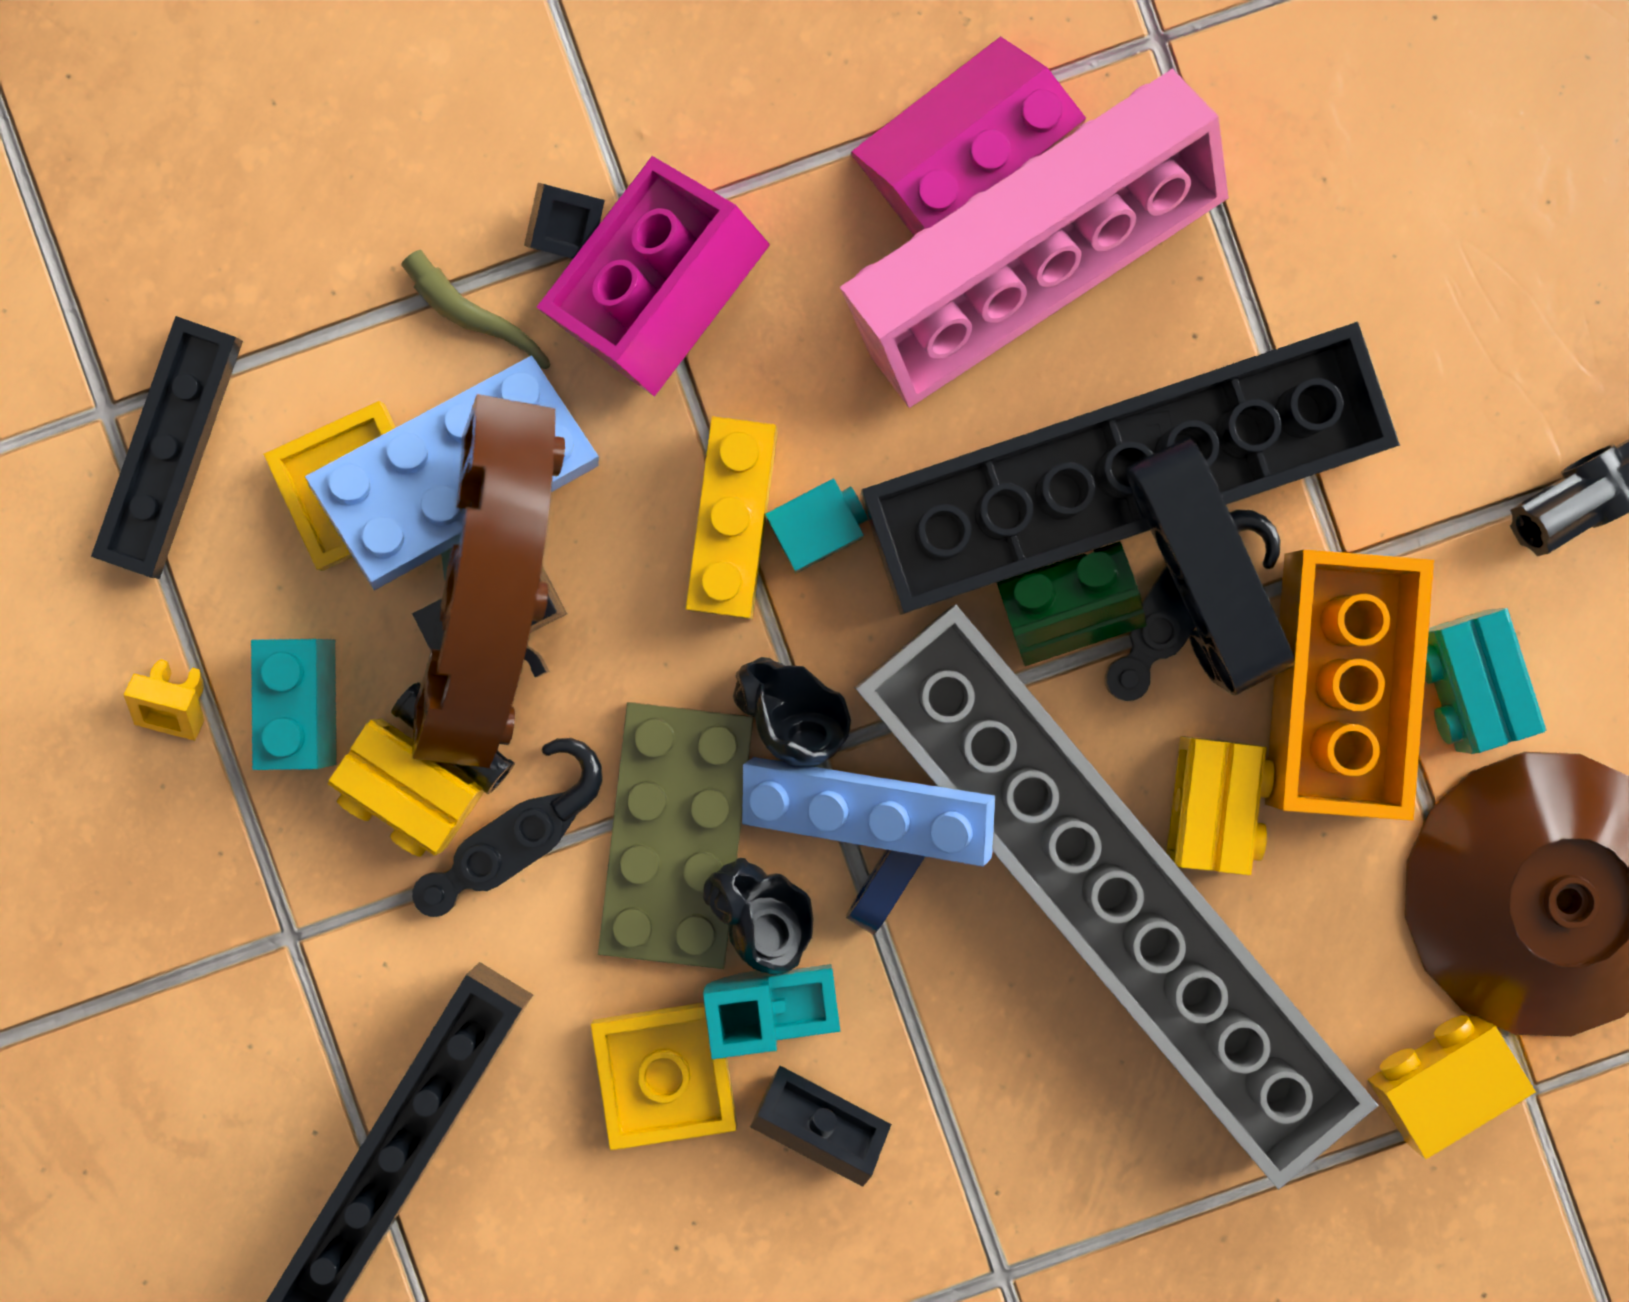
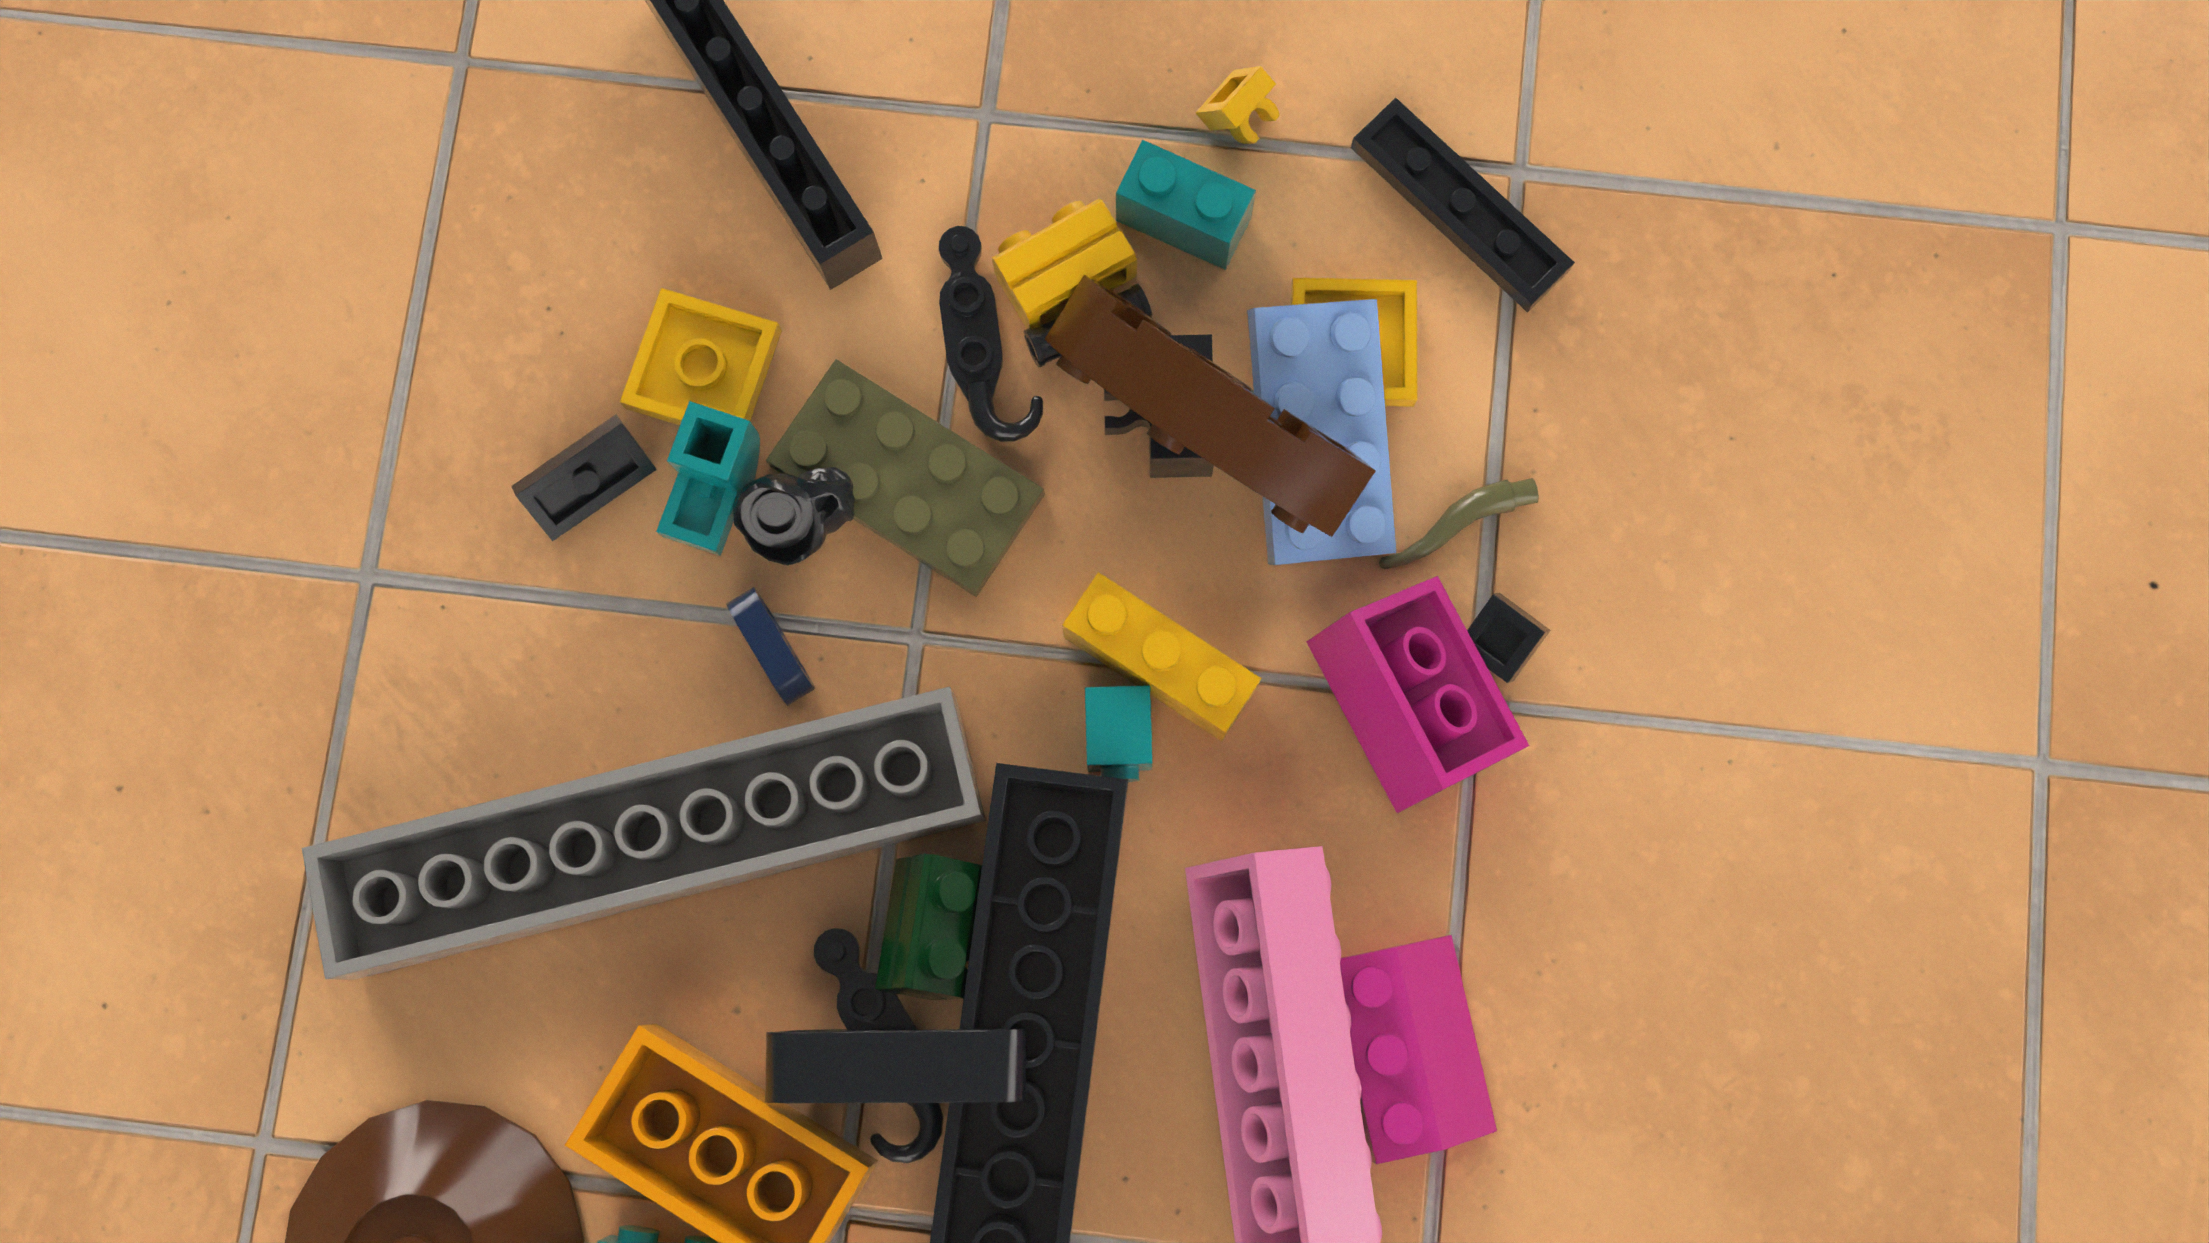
camera: 120 degrees right, 10 degrees down
black hair [733,657,851,766] -> none
light blue plate [742,757,995,867] -> none
yellow brick [1166,736,1275,875] -> none
yellow brick [1367,1015,1536,1159] -> none

